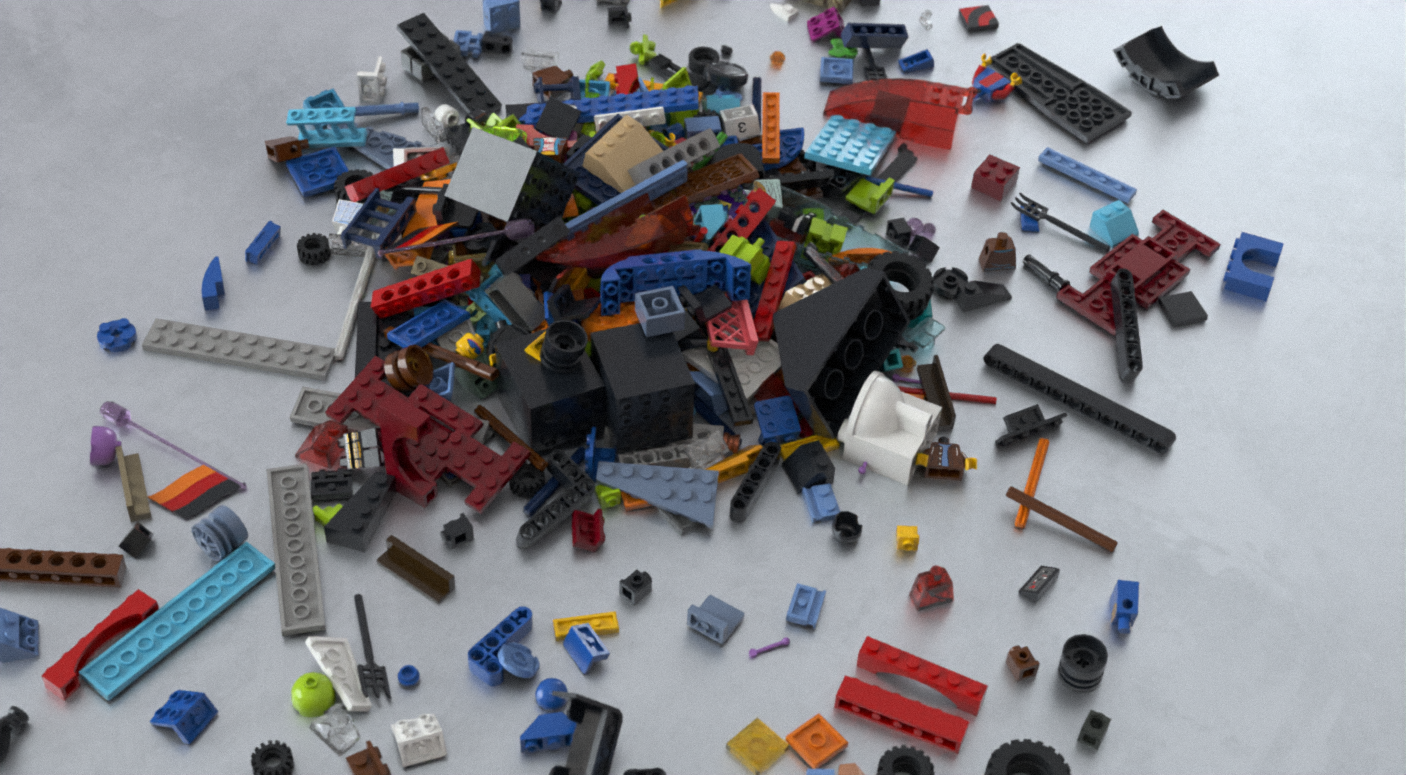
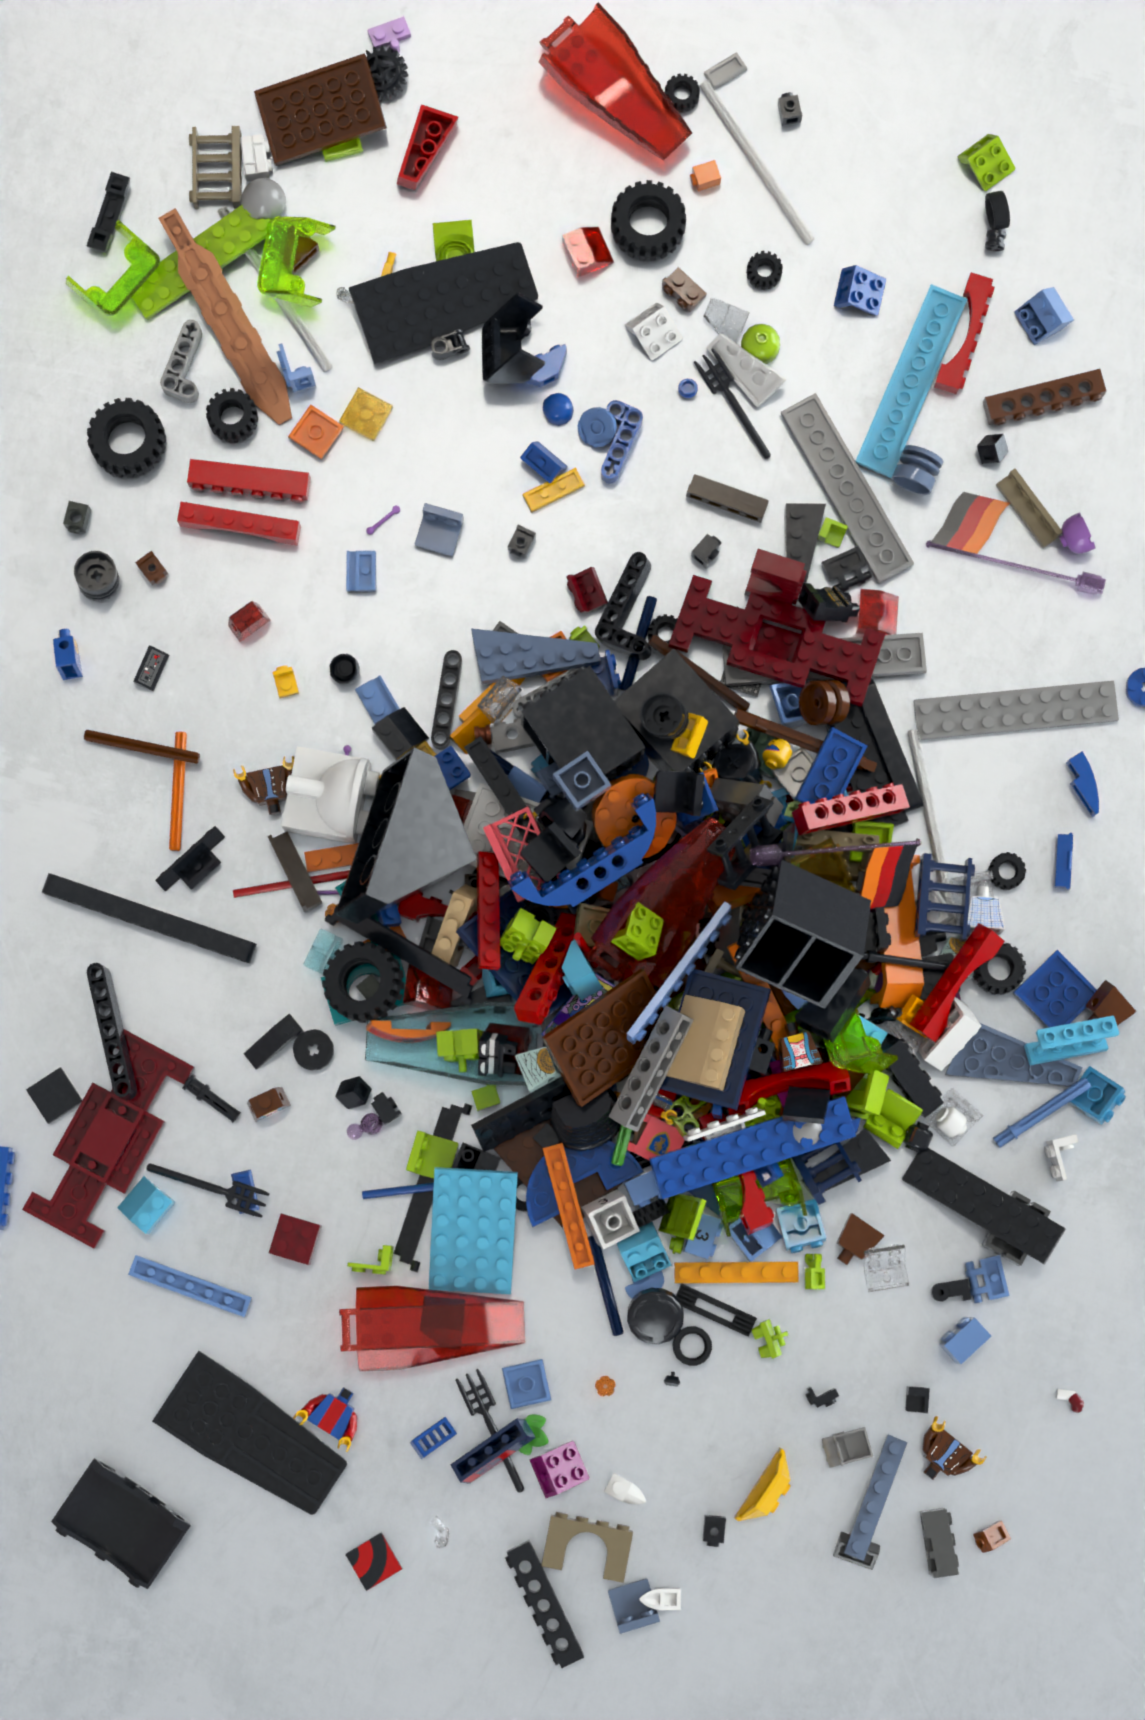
camera: 165 degrees right, 35 degrees up
none -> lime bracket [347,1245,394,1275]

